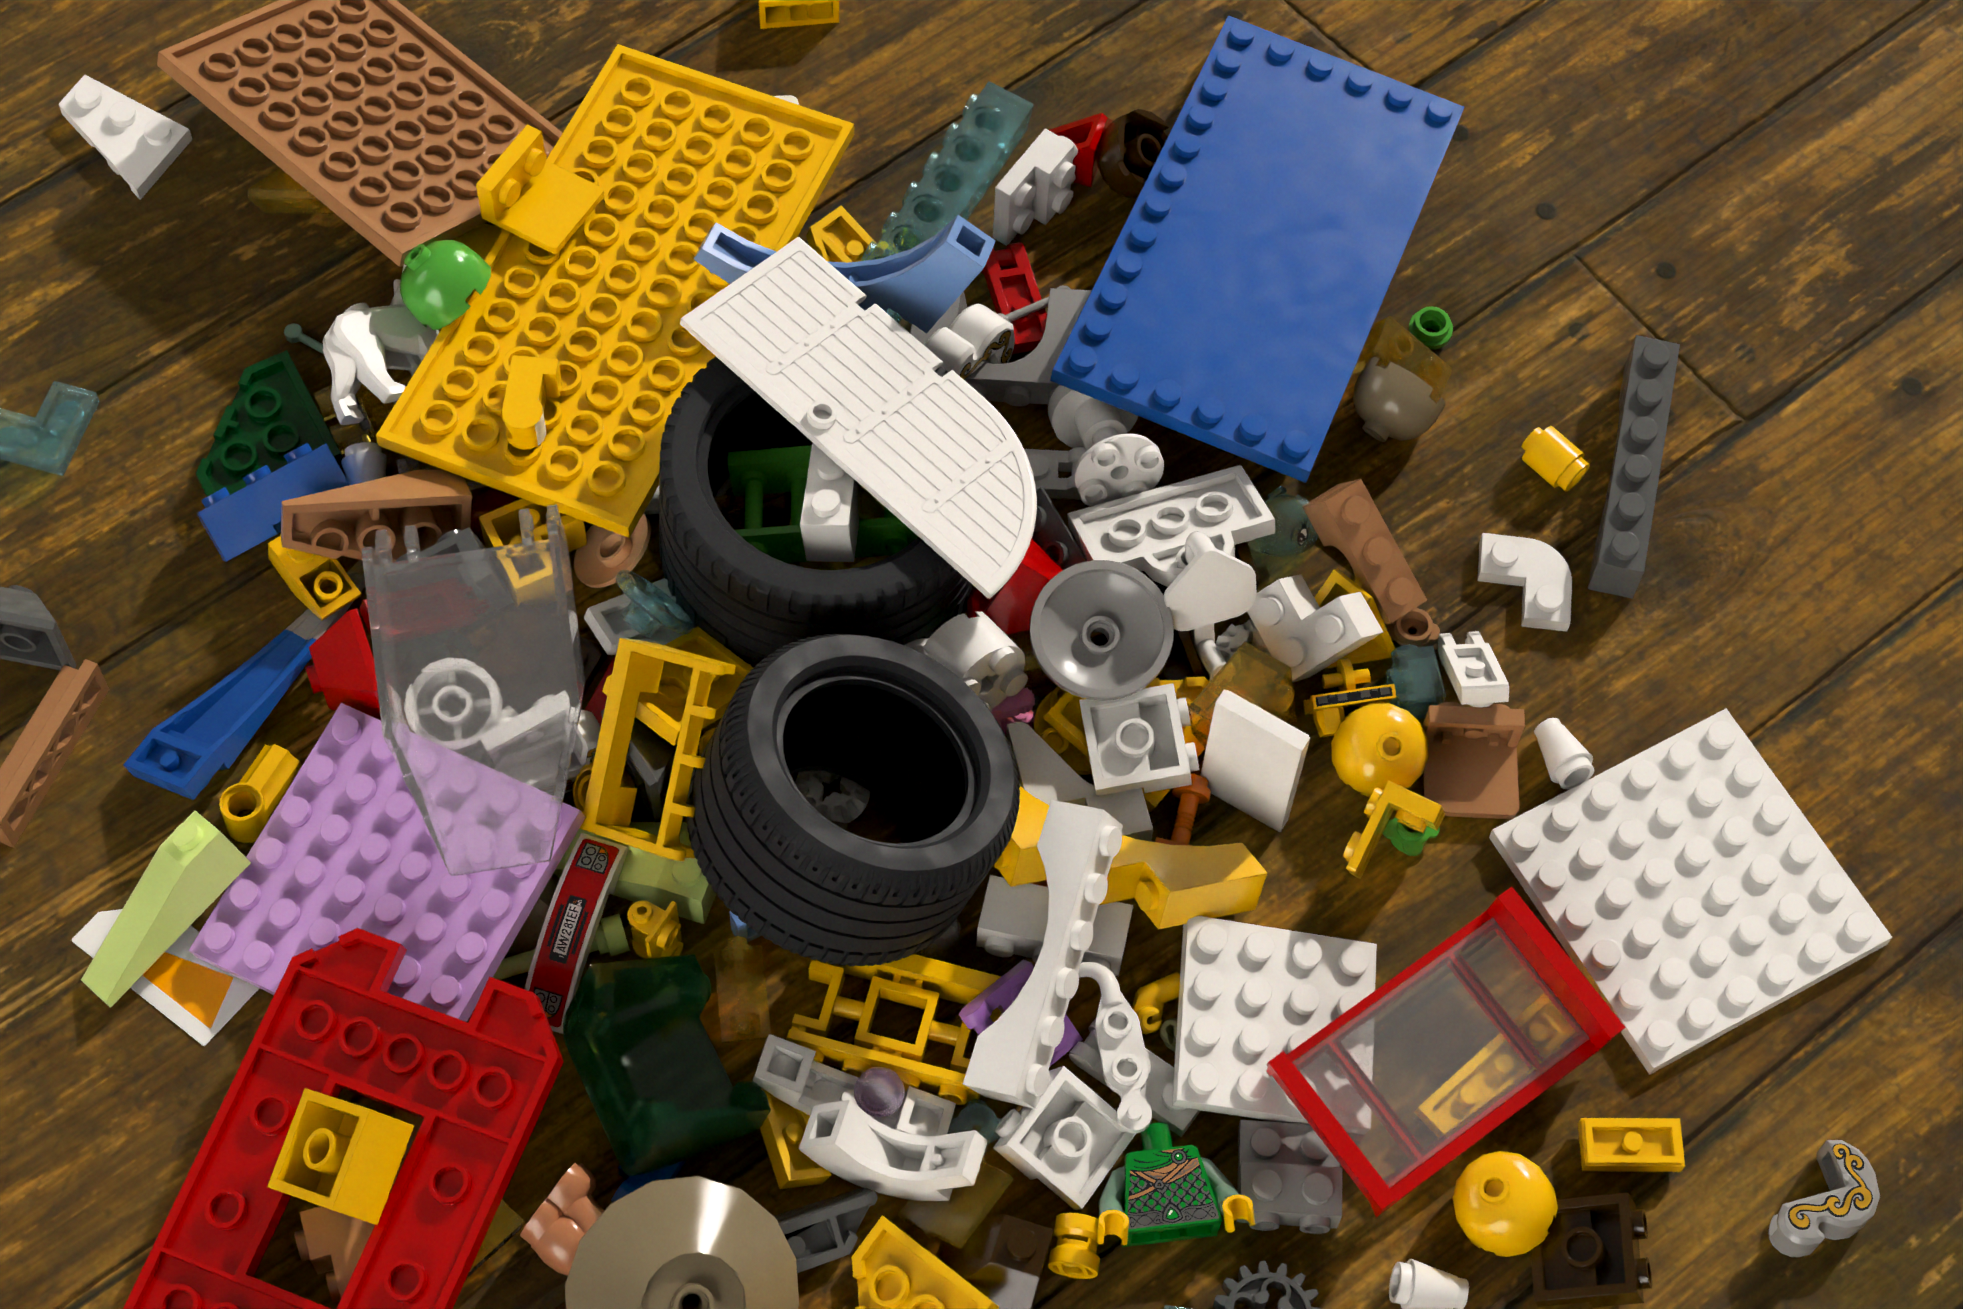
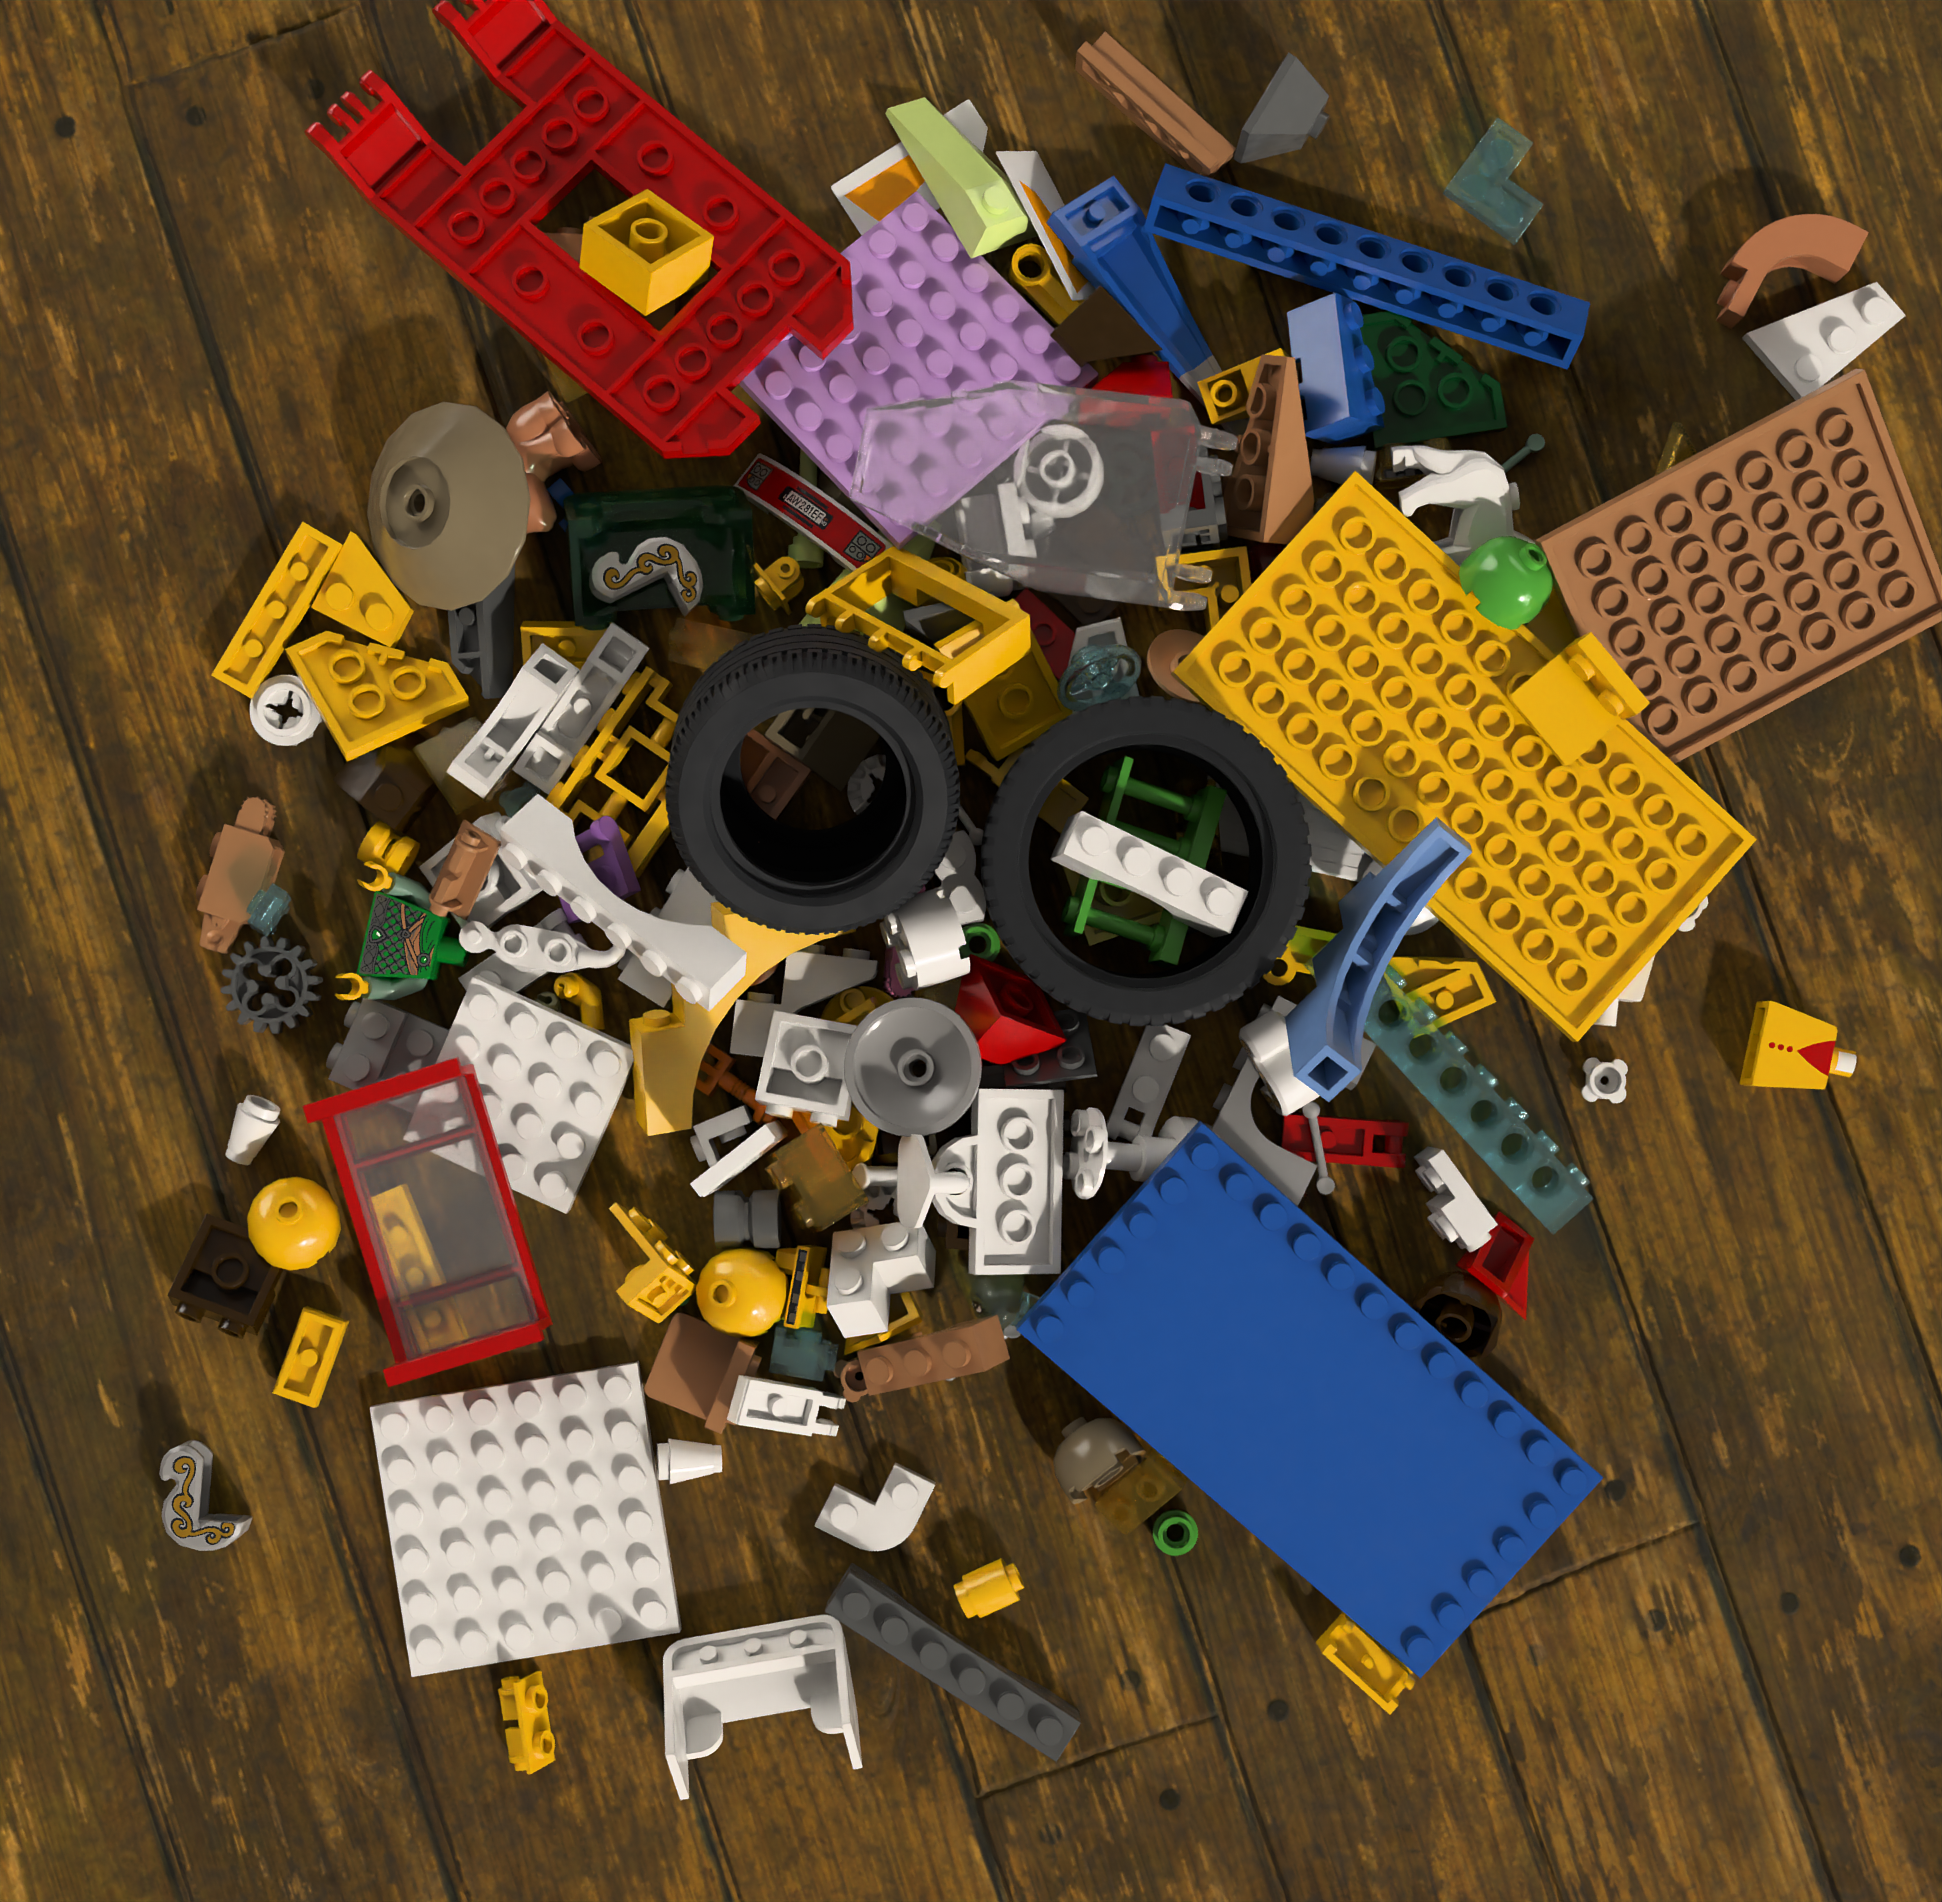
camera: 115 degrees right, 25 degrees up
yellow leg [502,355,562,450] -> none
white door [680,237,1037,599] -> none
plate [854,1067,905,1117] -> none
none -> medium nougat hinge [428,820,501,920]
none -> yellow hinge [498,1671,555,1774]
none -> white animal [589,537,703,617]
none -> white windscreen [663,1615,862,1800]
none -> white bracket [690,1104,753,1168]
none -> dark grey wheel [713,1189,782,1249]
none -> white sticker [996,151,1096,301]
none -> dark brown slope [1050,285,1163,368]
none -> blue brick [1143,163,1590,370]
none -> yellow hinge [1316,1612,1415,1715]
none -> white plate [1581,1058,1628,1103]
none -> nougat arch [1716,214,1869,329]

